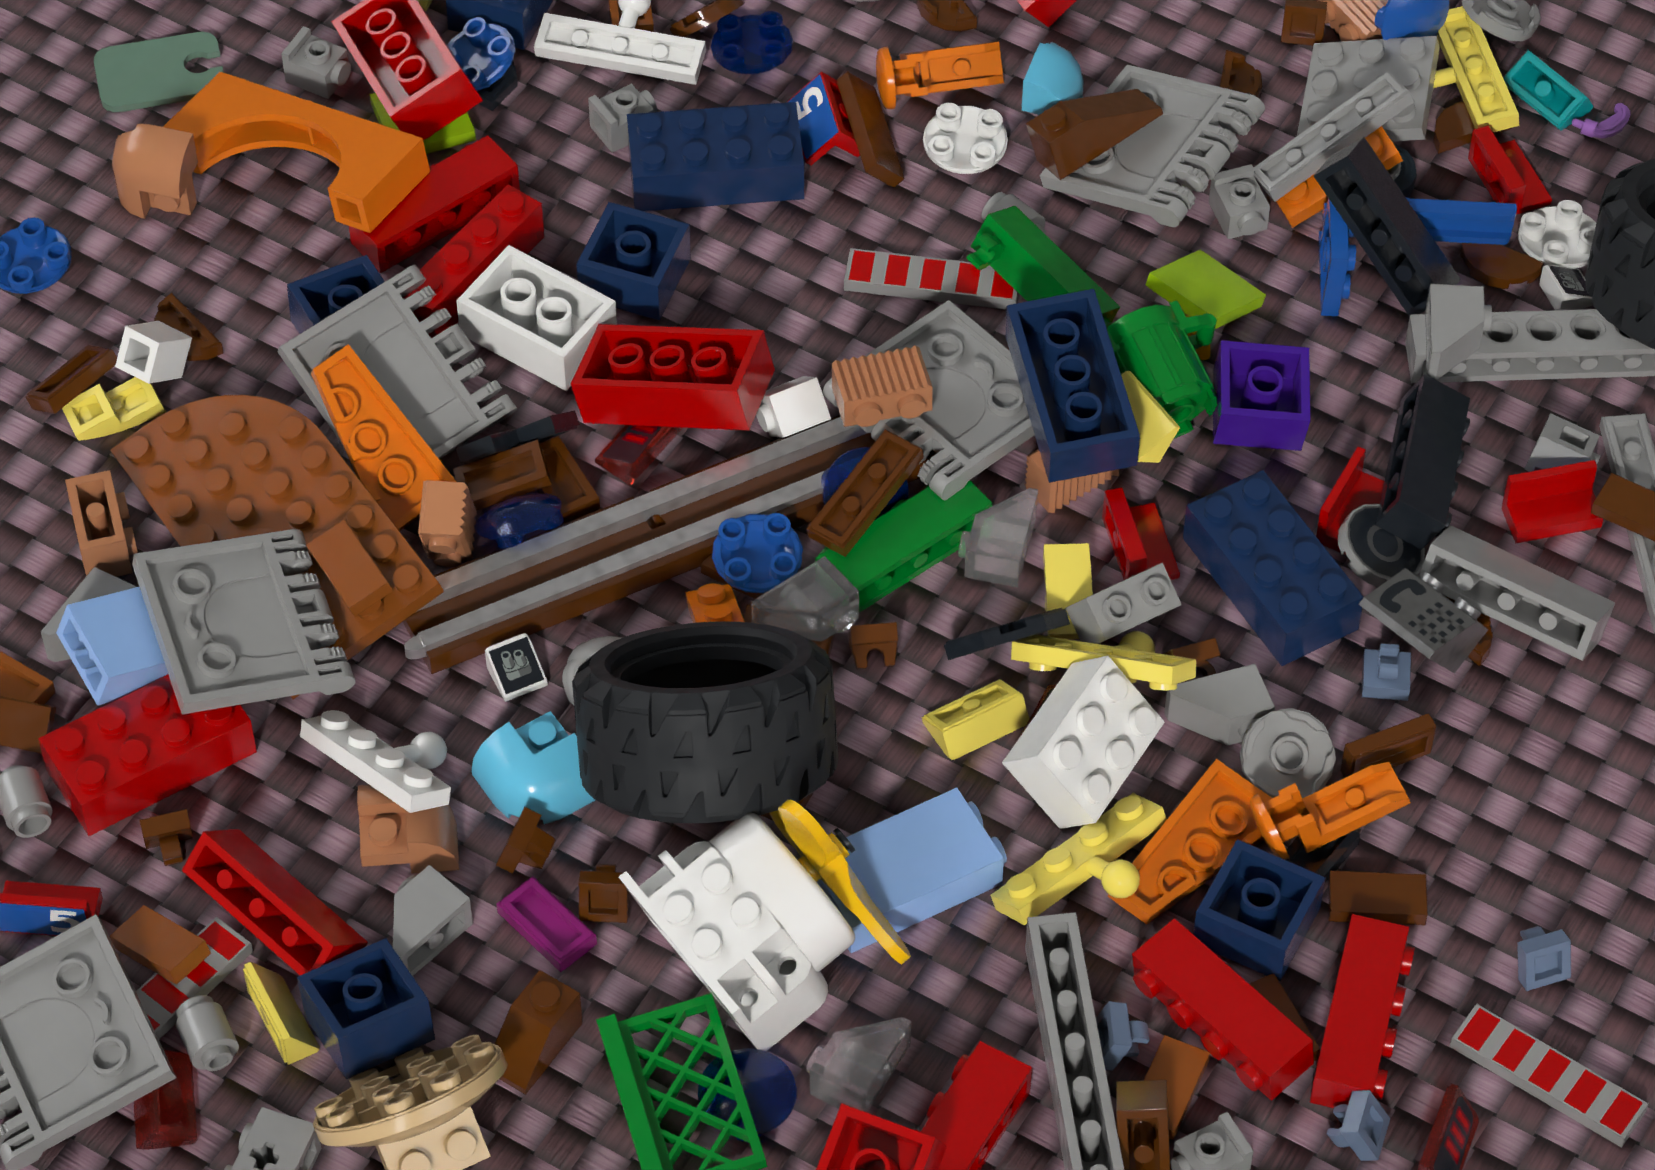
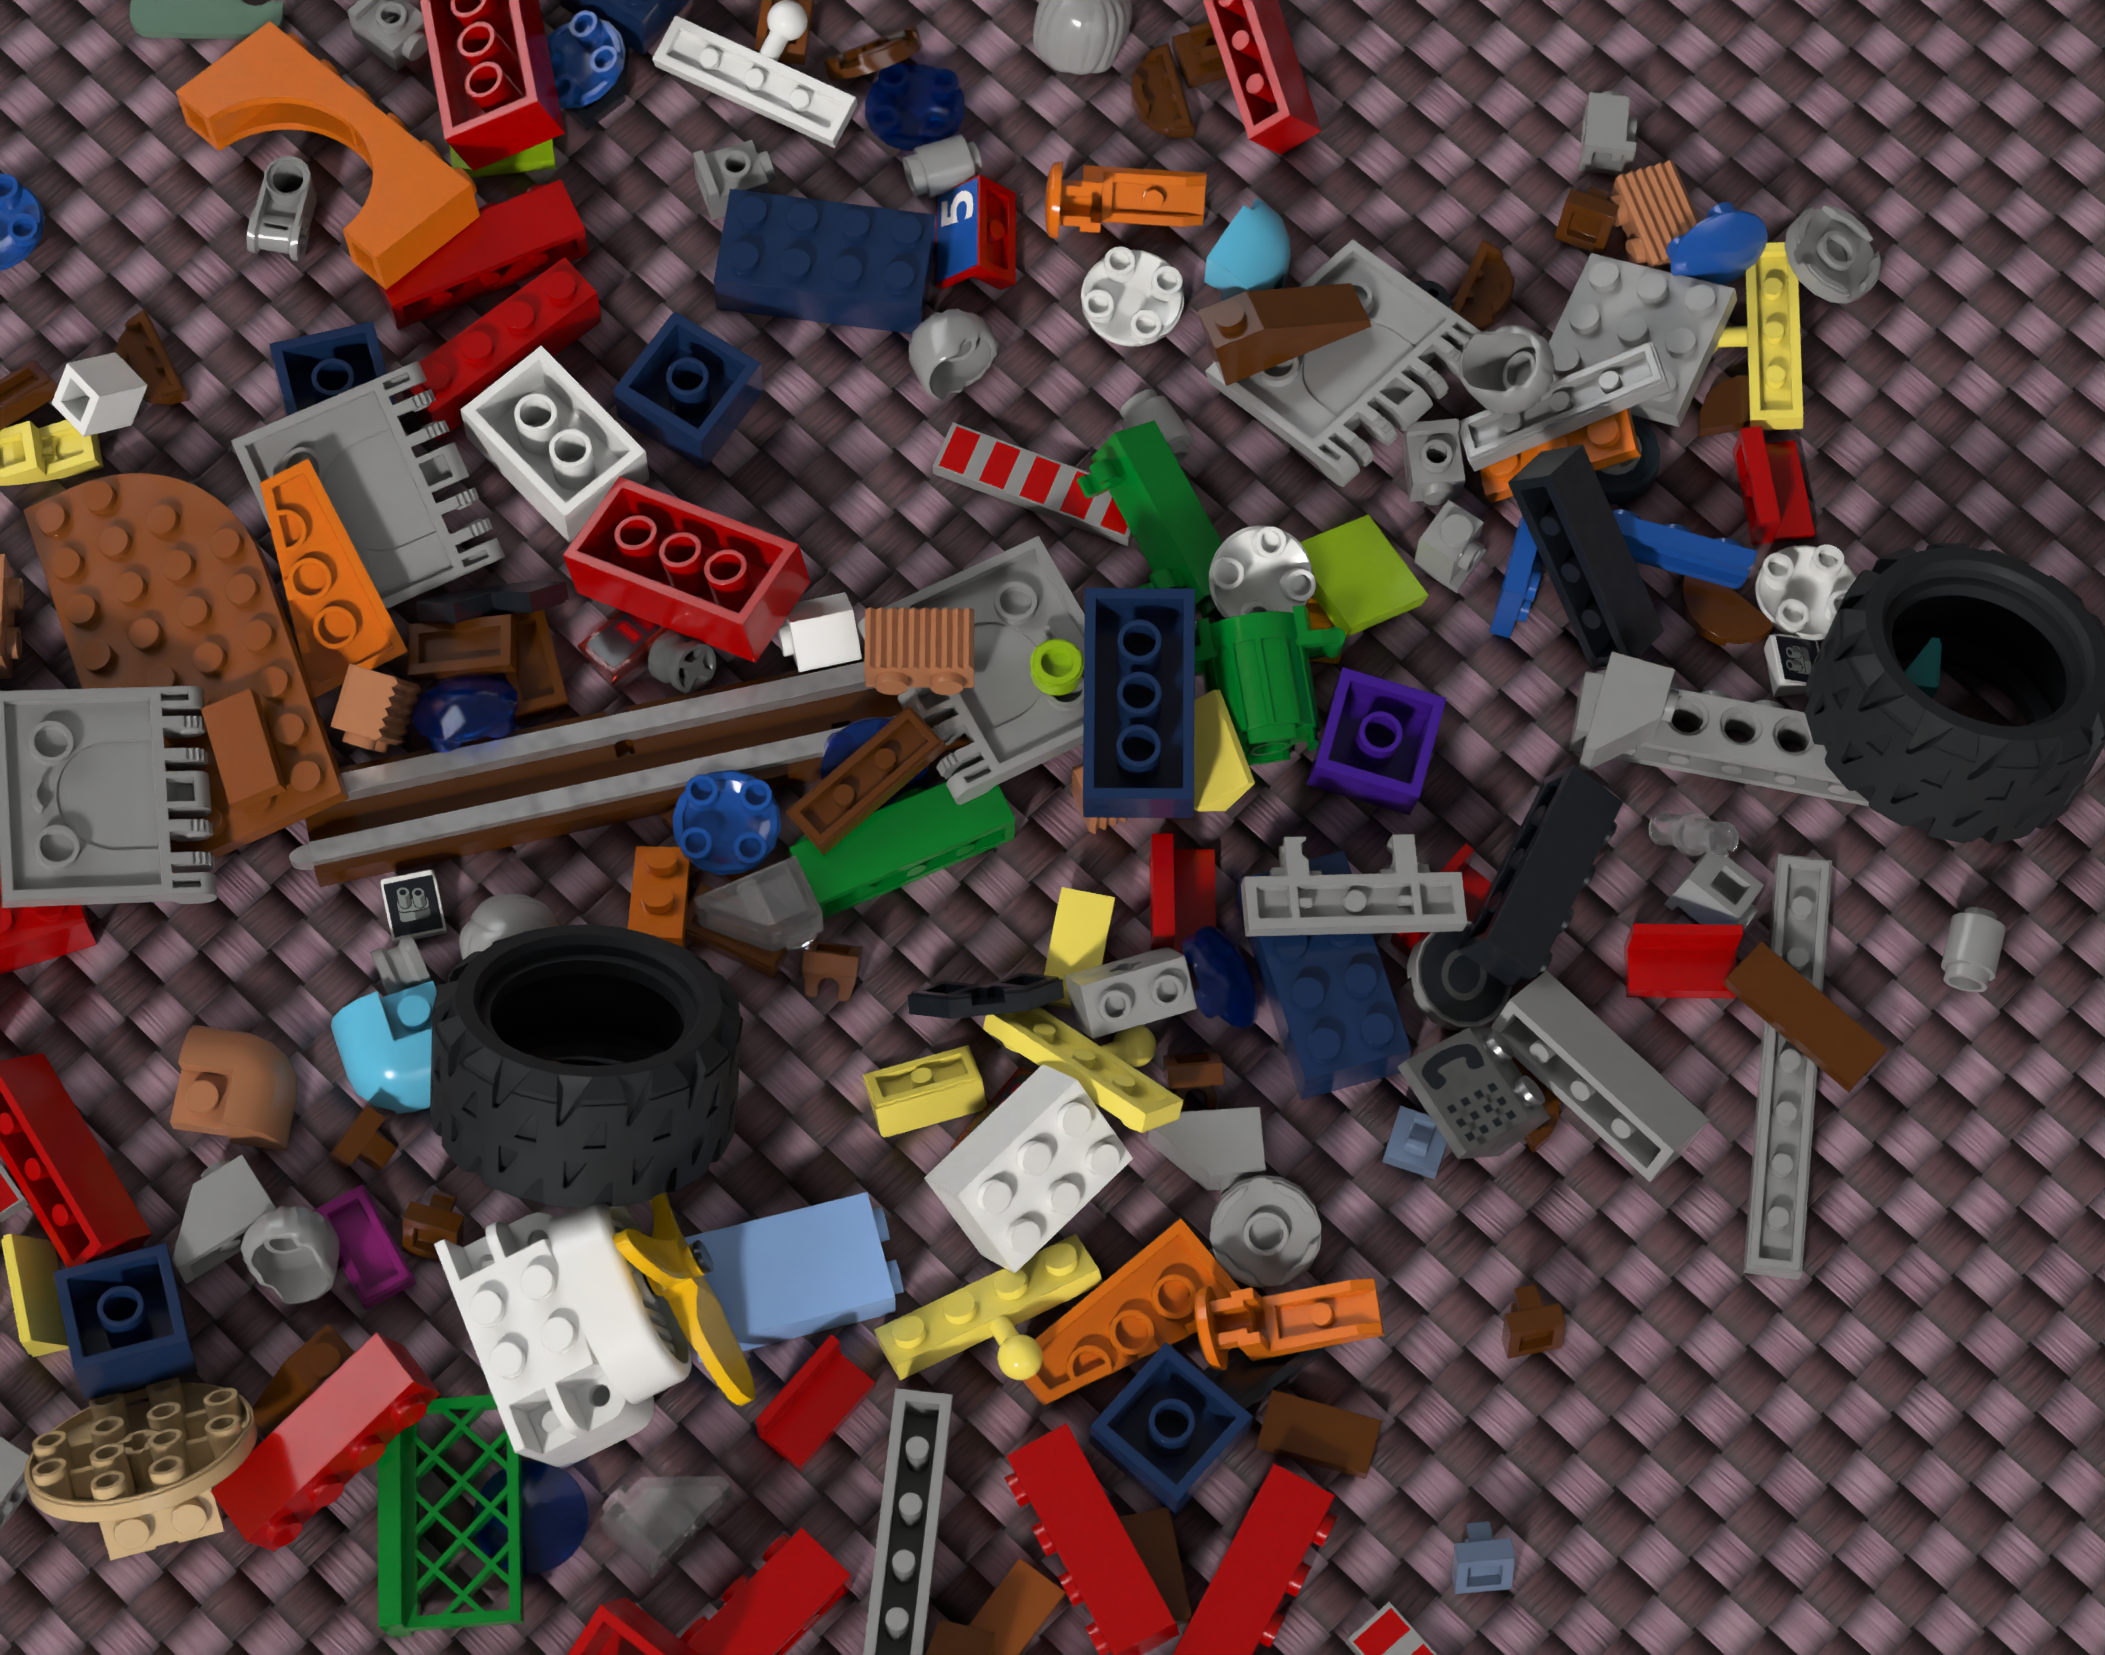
camera: 10 degrees right, 15 degrees up
nougat brick [112,124,198,219] -> none
white plate [300,710,451,813] -> none
reddish brown tile [837,71,905,187] -> none
clear slope [958,488,1038,587] -> none
sand blue tile [1096,1001,1150,1071] -> none
reddish brown tile [1340,713,1436,778] -> none
teal slope [1503,50,1594,131] -> none
medium lavender piece [1572,103,1630,139] -> none
none -> red brick [210,1332,440,1552]
none -> light grey hair [240,1206,341,1304]
none -> light grey piece [246,156,317,262]
none -> light grey wheel [370,934,432,995]
none -> dark grey wheel [648,630,716,694]
none -> red panel [756,1334,875,1472]
none -> light grey brick [903,134,982,198]
none -> light grey hair [909,309,1000,401]
none -> lime tile [1030,639,1084,696]
none -> clear blue dish [1182,926,1258,1028]
none -> white dish [1209,525,1316,619]
none -> light grey hinge [1241,834,1467,937]
none -> light grey brick [1413,500,1487,593]
none -> light grey hair [1459,325,1555,416]
none -> reddish brown tile [1502,1284,1566,1359]
none -> clear pin [1649,811,1739,857]

